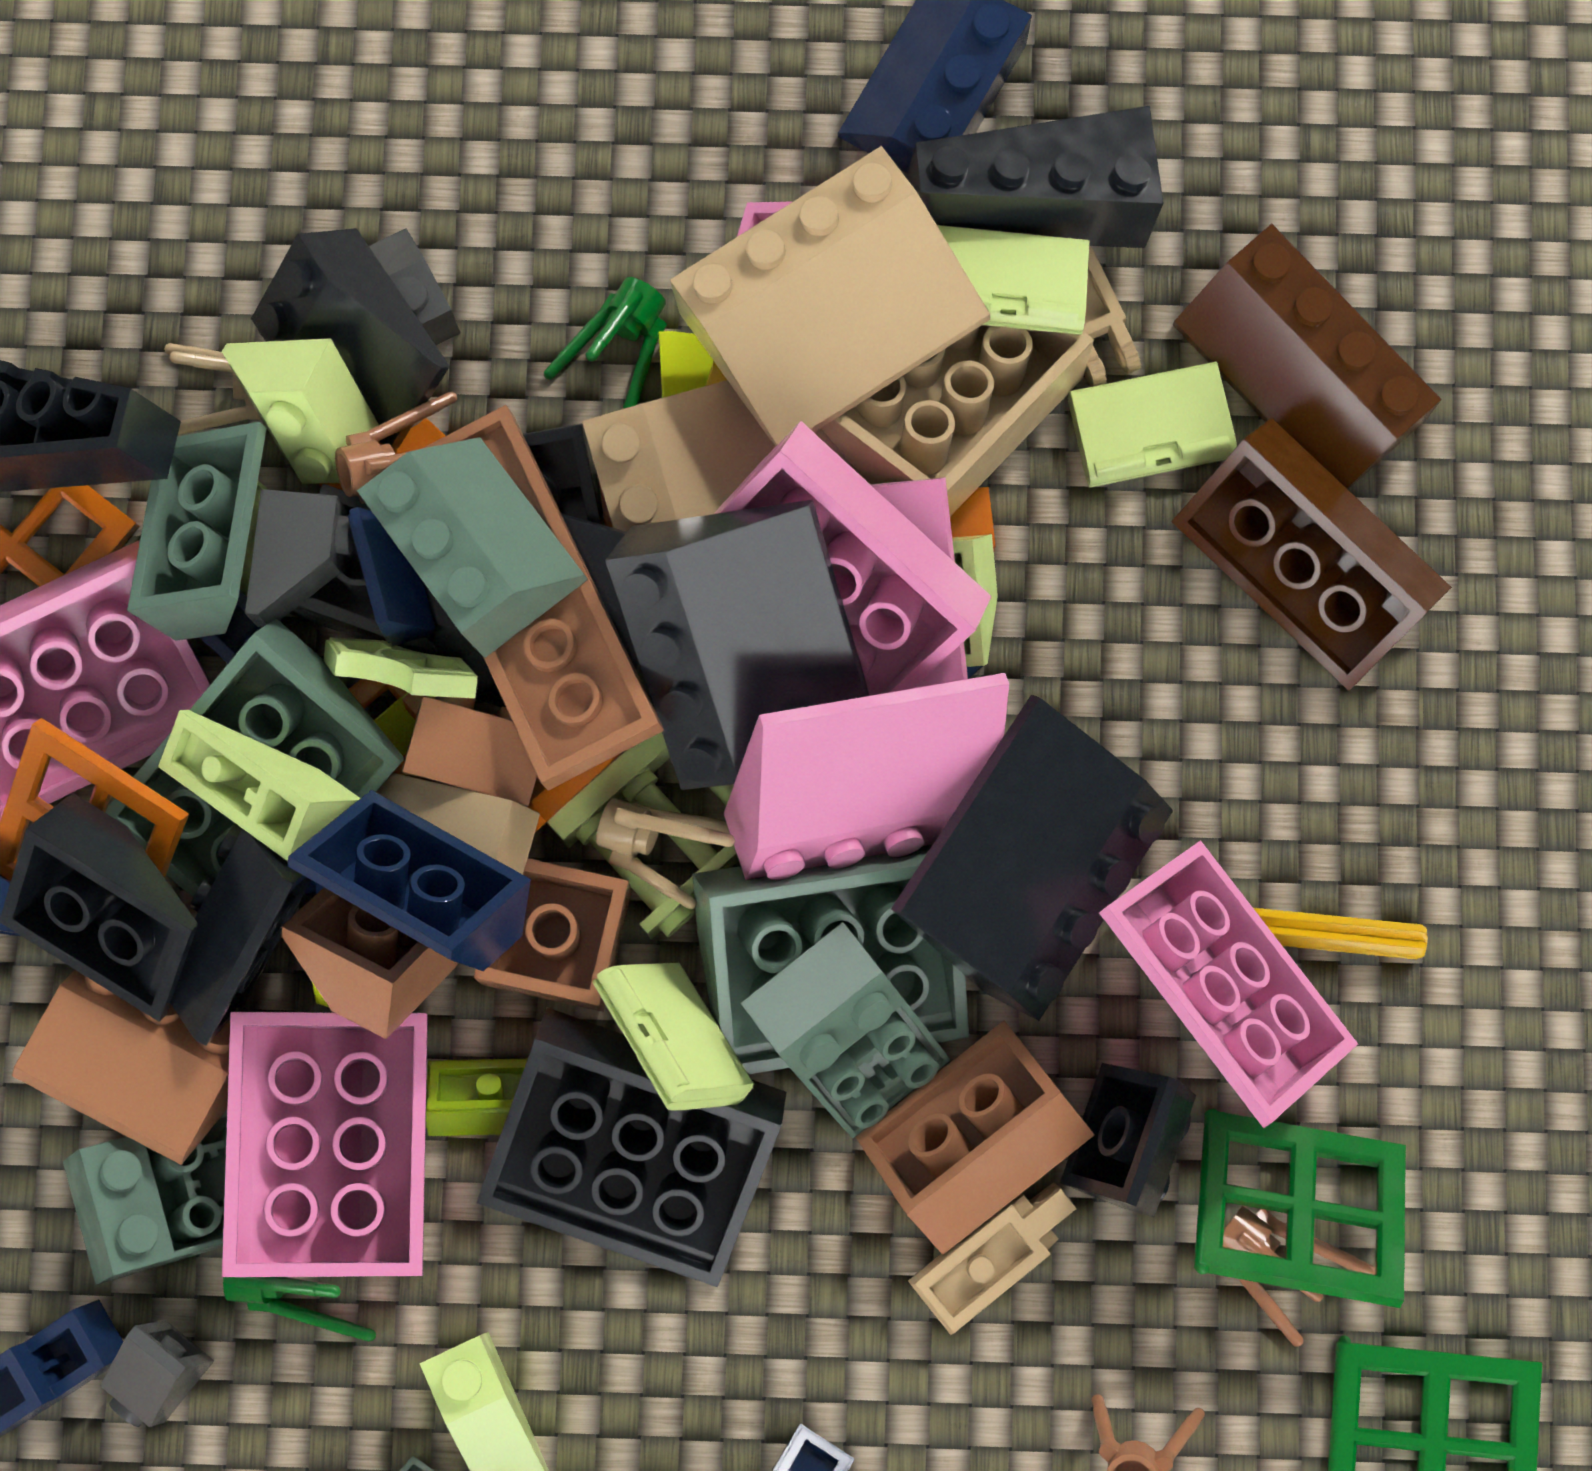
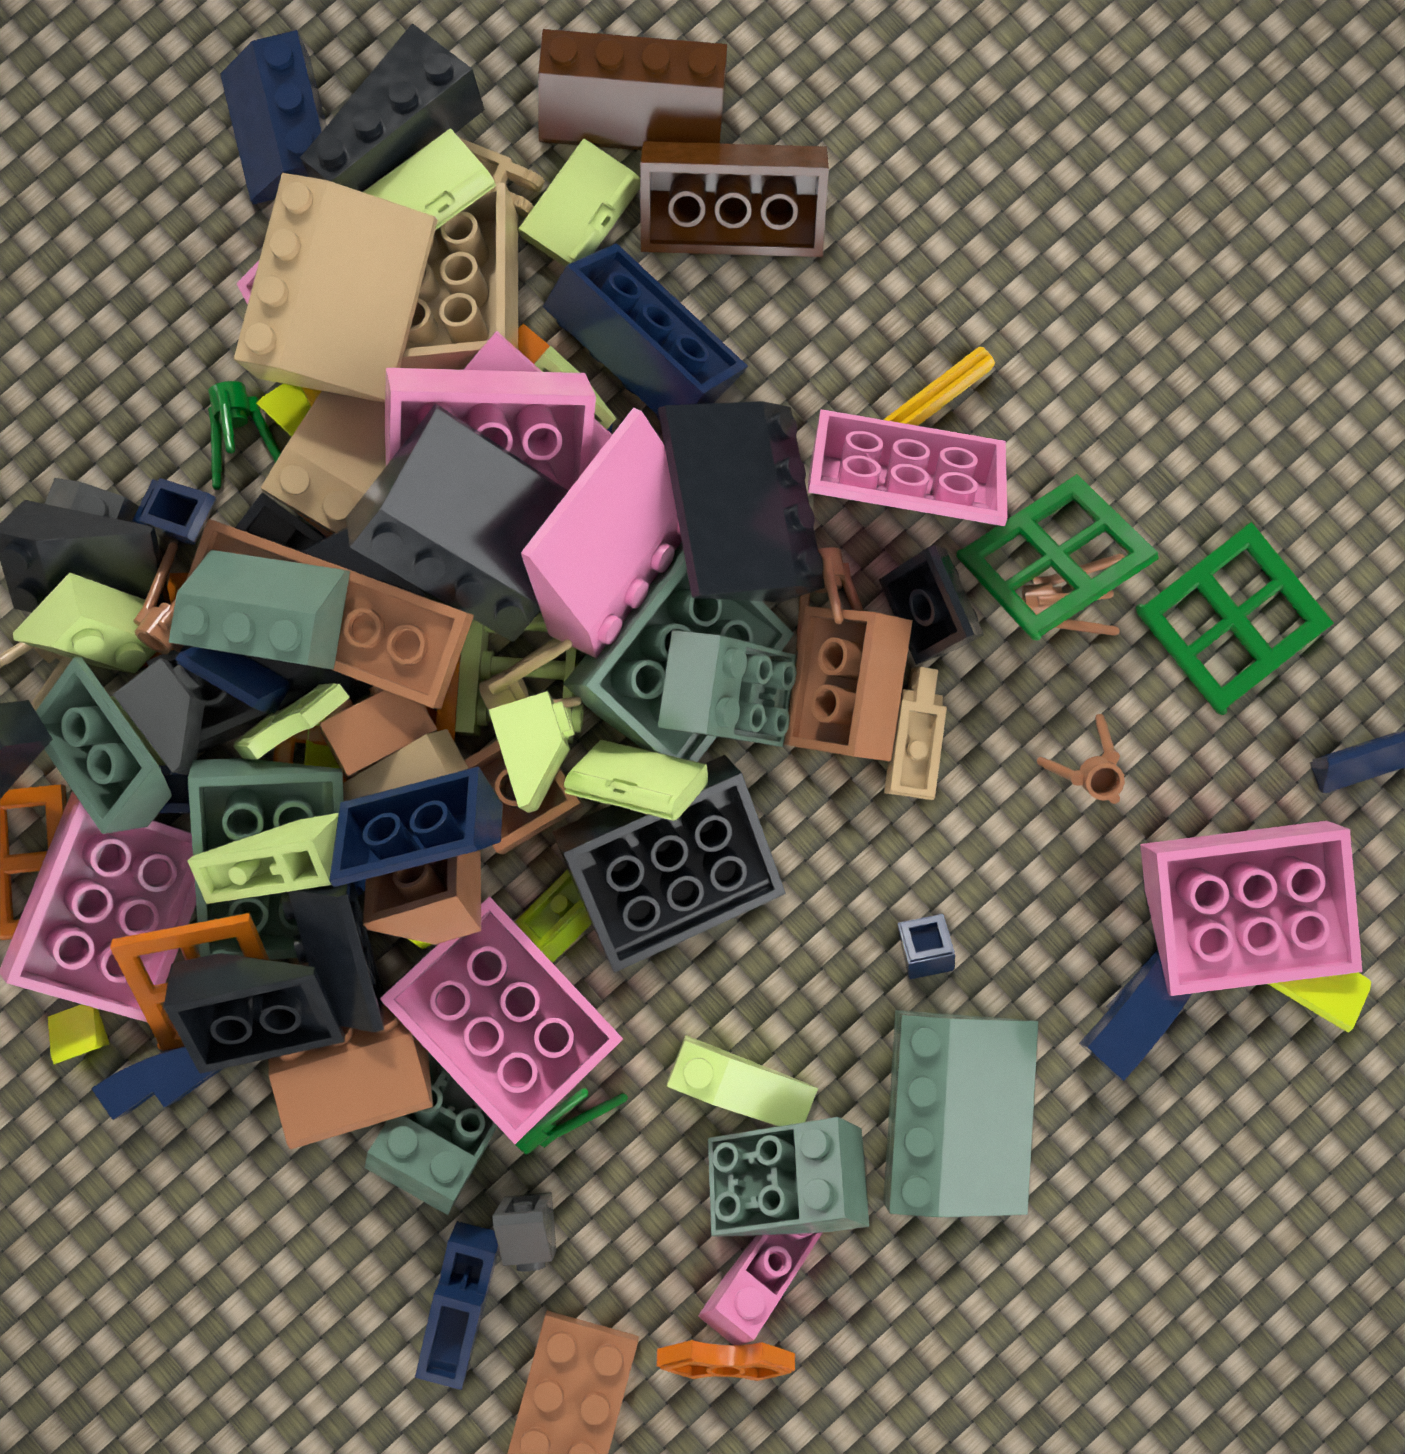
camera: 45 degrees left, 5 degrees up
none -> dark blue slope [132,478,216,545]
none -> yellowish green slope [489,691,575,813]
none -> dark blue slope [543,243,748,420]
none -> nougat plant [796,547,864,652]

